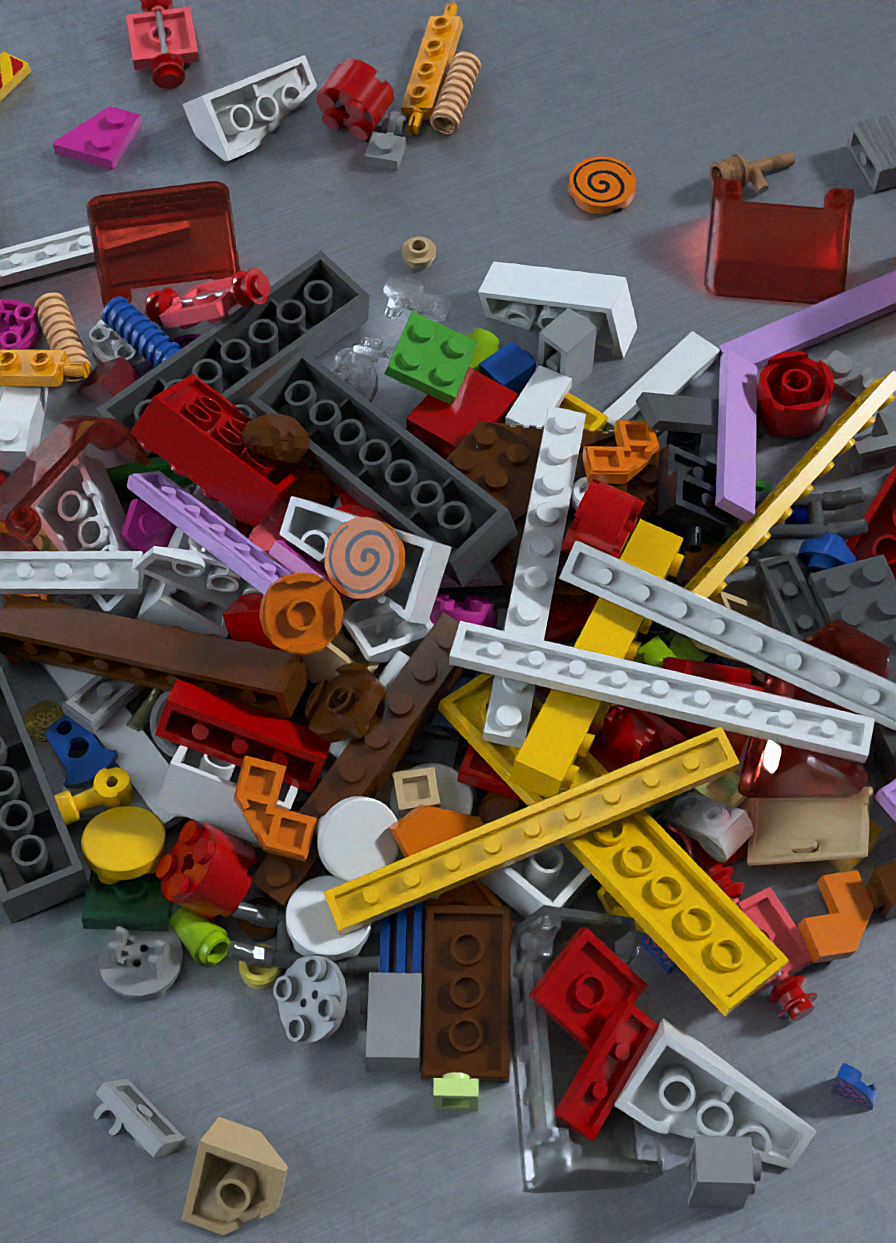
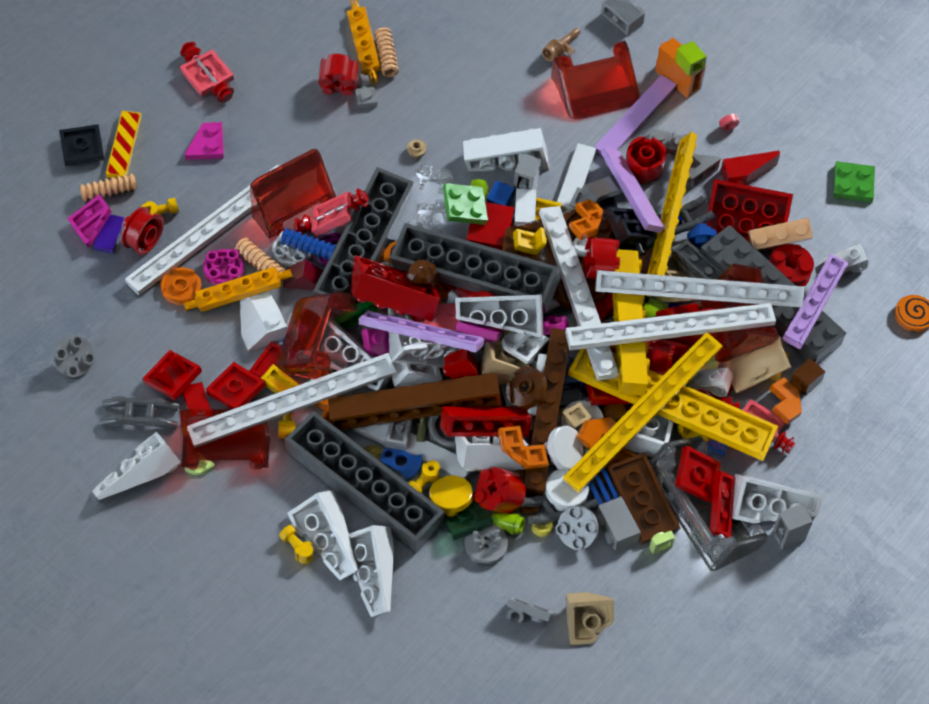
camera: 30 degrees left, 0 degrees up
white wedge [182,55,317,162] -> none
orange tile [259,572,344,656] -> none
orange tile [325,517,405,600] -> none
orange tile [568,156,636,215] -> none
blue tile [831,1063,878,1109] -> none
none -> yellow bracket [513,227,547,255]

